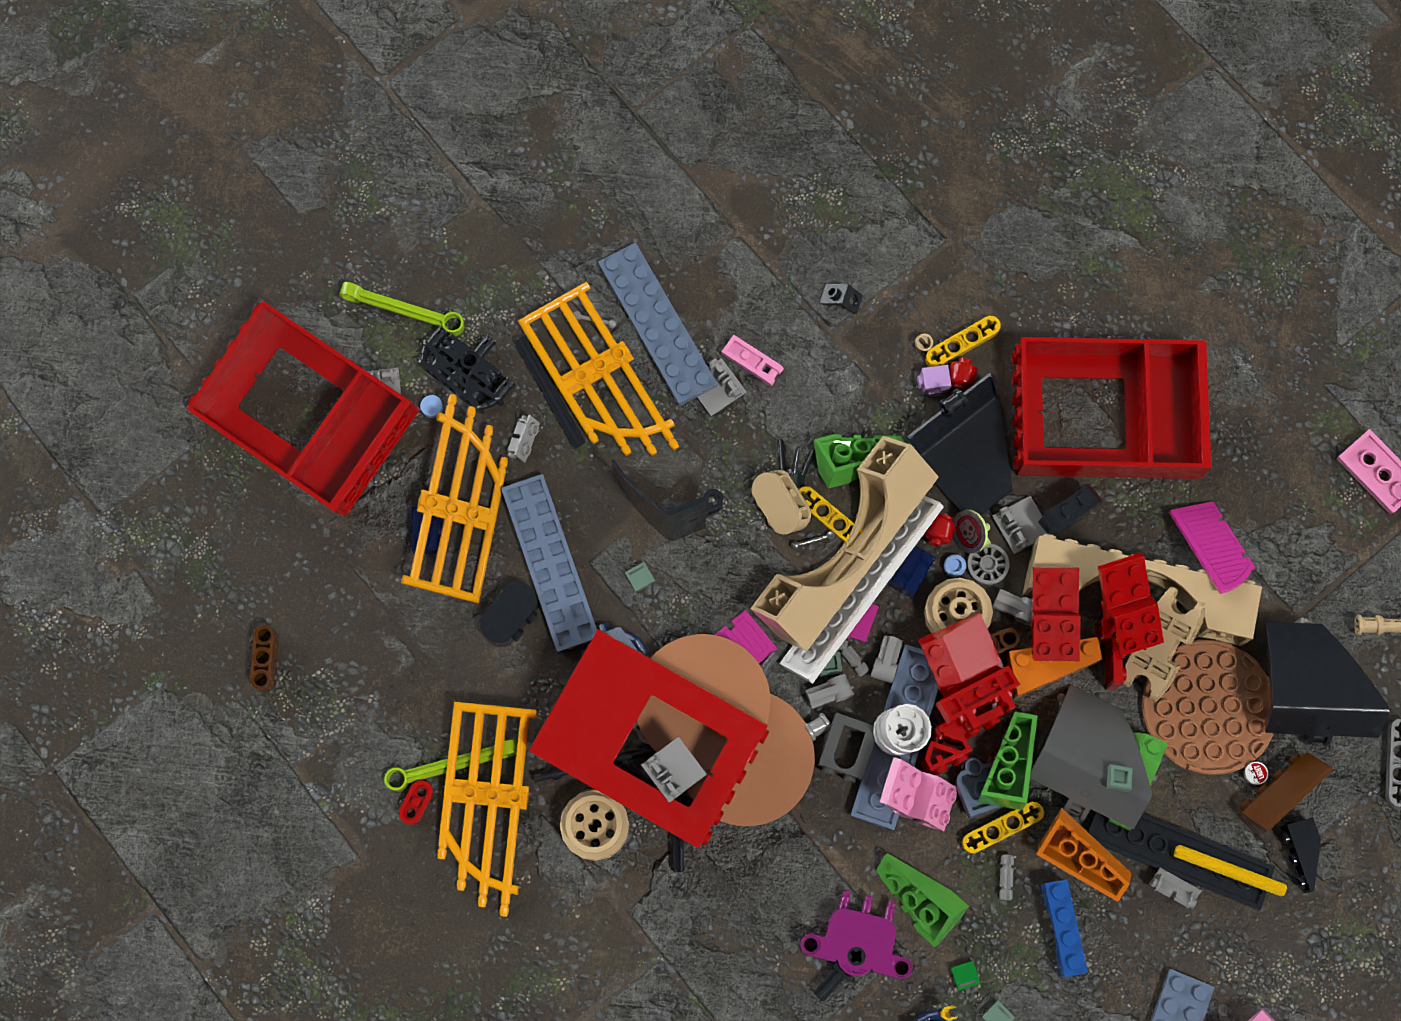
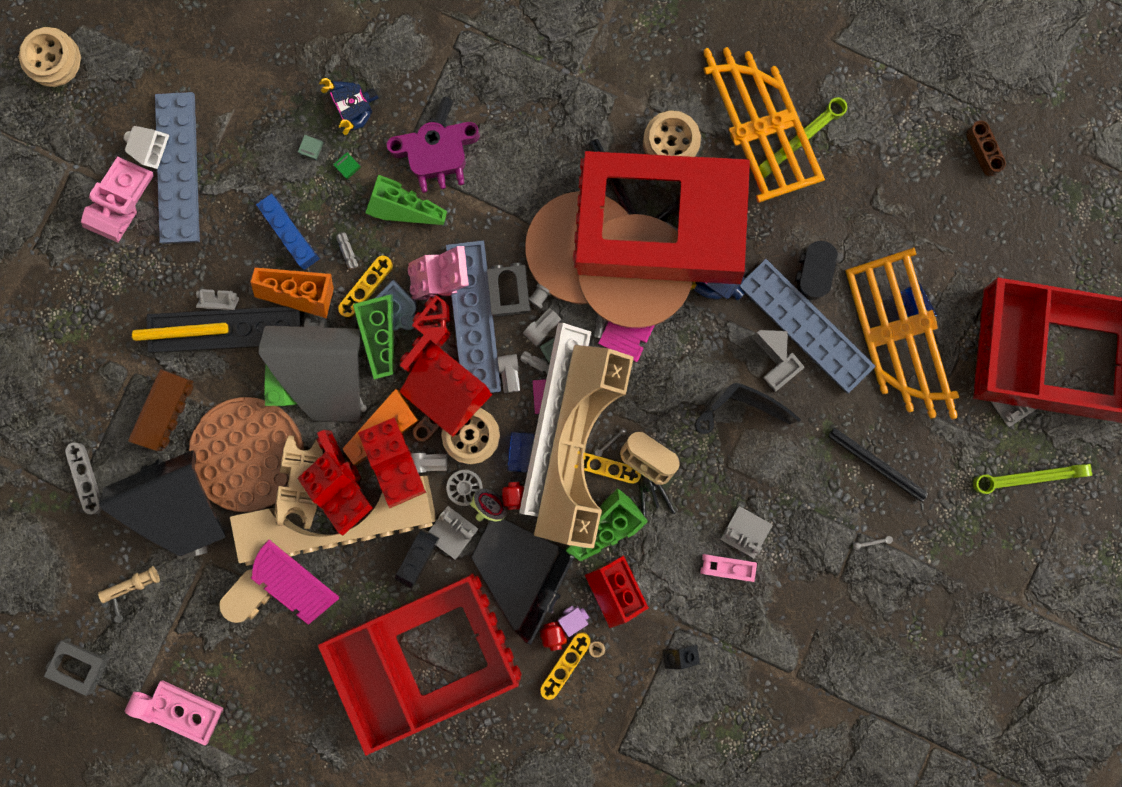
camera: 160 degrees right, 10 degrees up
red plate [399,780,434,825] -> none
black piece [416,325,516,414] -> none
light blue tile [420,395,443,418] -> none
light grey hinge [507,415,540,463] -> none
light orange piece [518,282,679,456] -> none
sand blue plate [598,243,718,406] -> none
sand green tile [625,562,655,593] -> none
light grey hinge [642,737,707,802] -> none
white wheel [873,704,931,756] -> none
red hinge [935,665,1021,733] -> none
light blue tile [943,555,966,578] -> none
sand green tile [1106,764,1133,792] -> none
tile [1243,762,1268,785] -> none
black slope [1281,817,1321,894] -> none
none -> tan brick [220,569,272,623]
none -> red slope [585,555,649,628]
none -> light grey slope [751,330,788,365]
none -> light grey tile [762,353,805,392]

